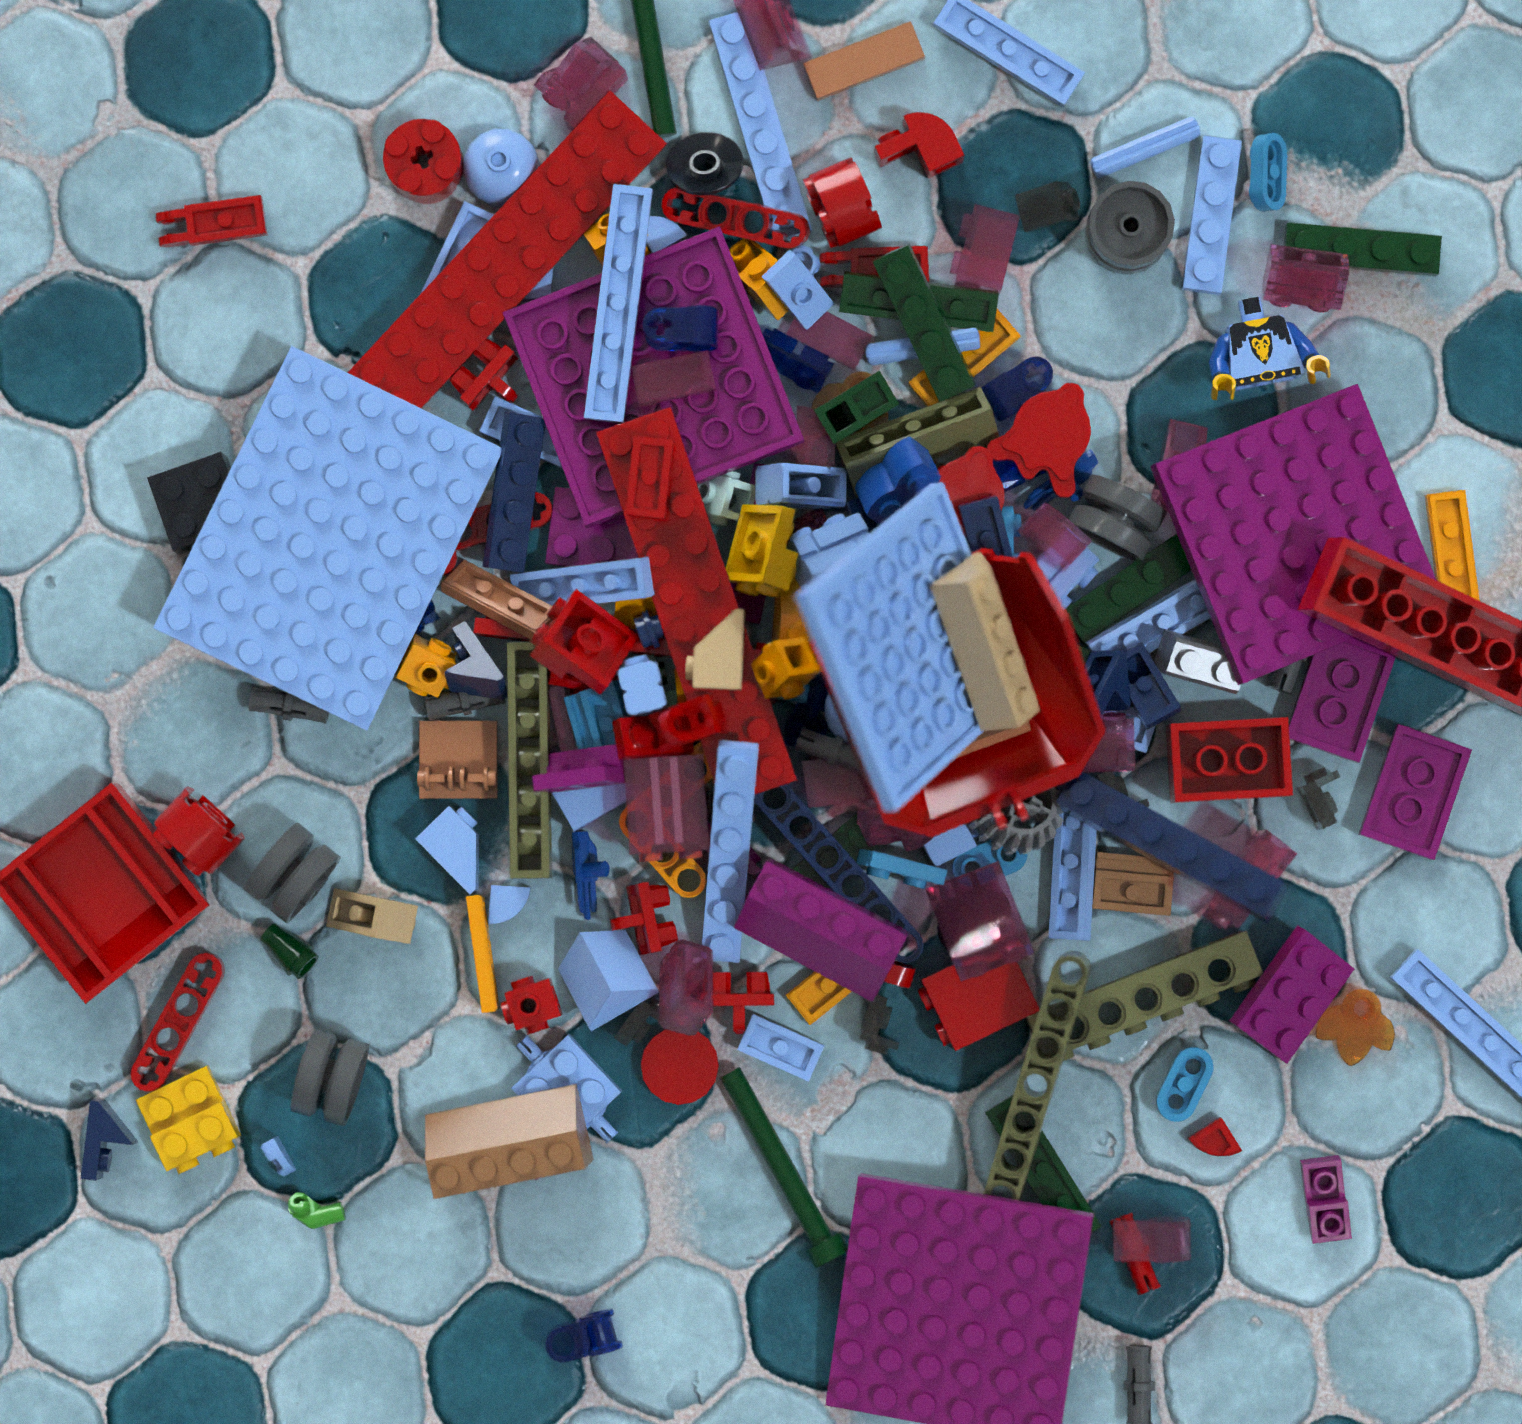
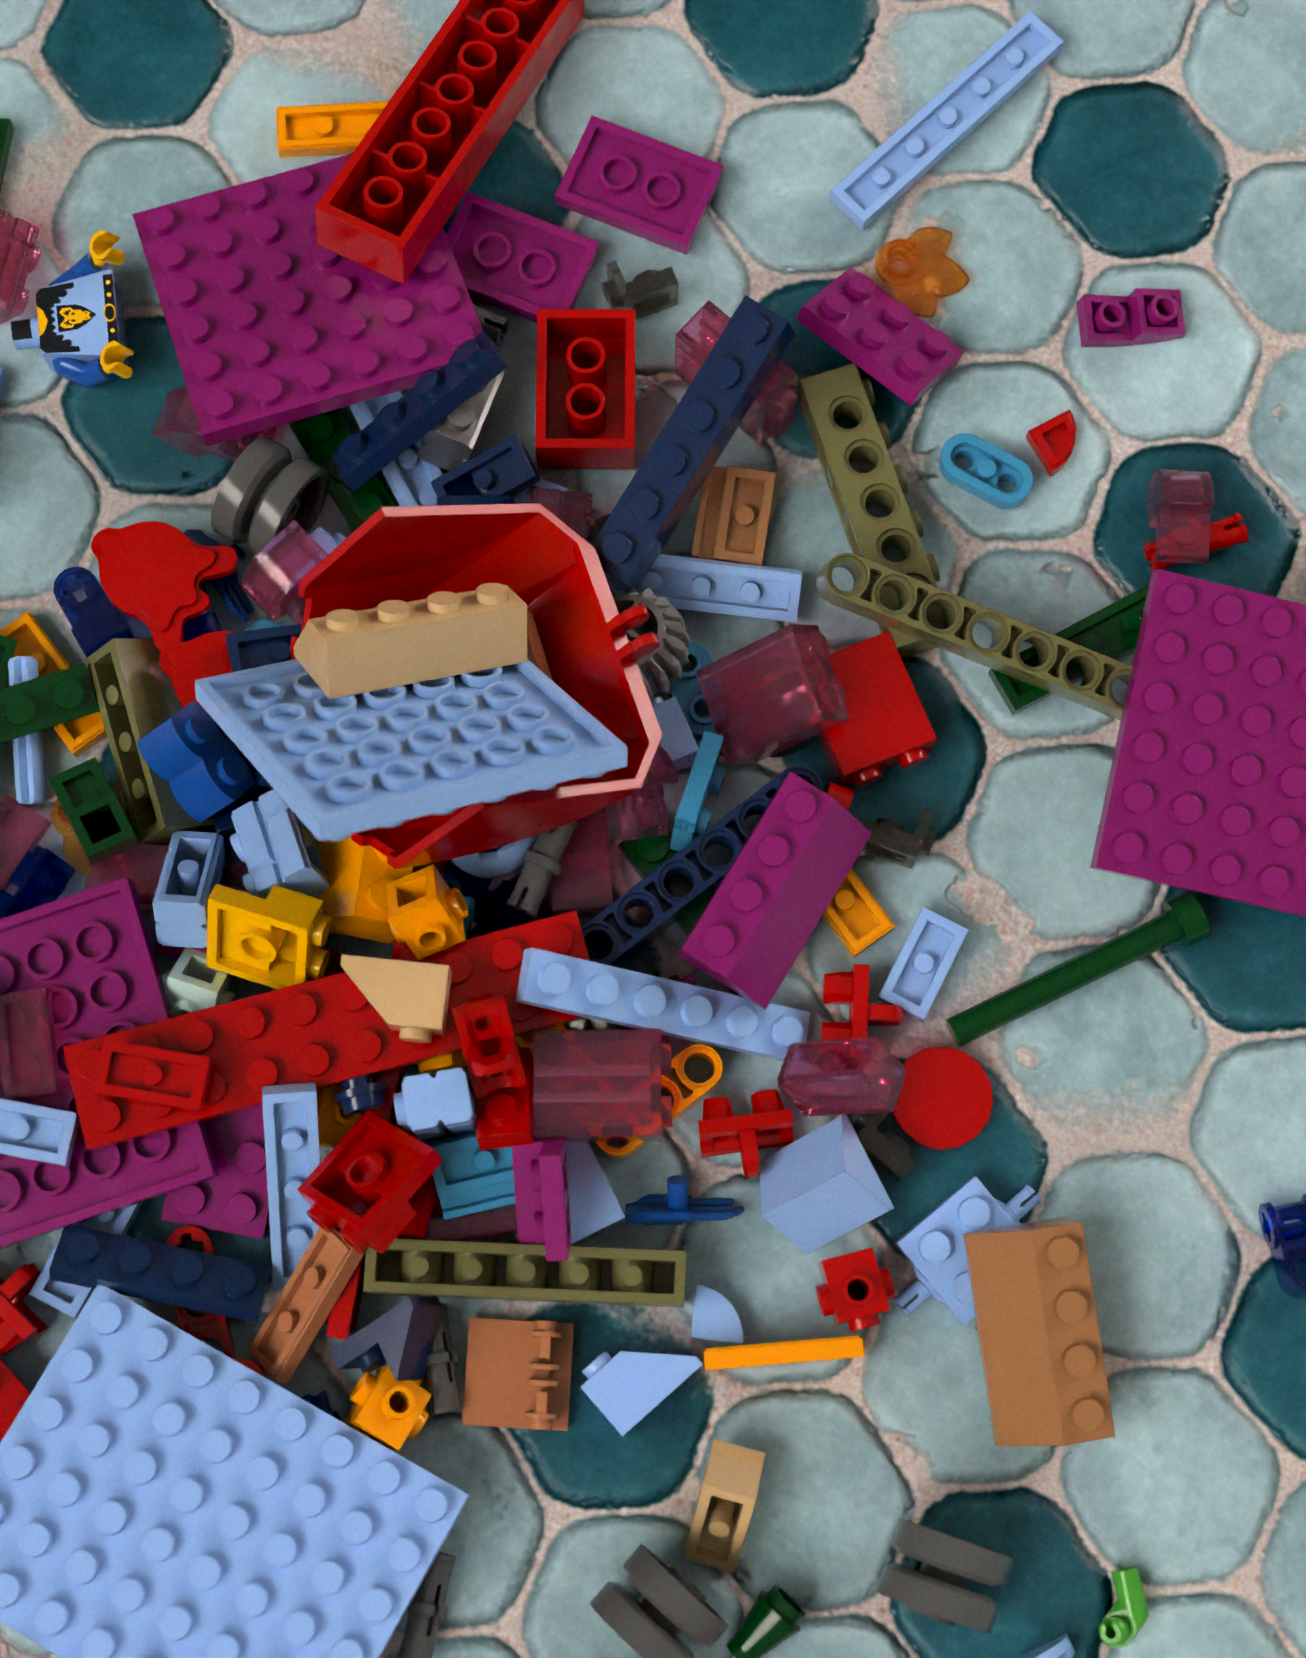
camera: 90 degrees left, 10 degrees down
none -> dark blue plate [332,330,507,491]

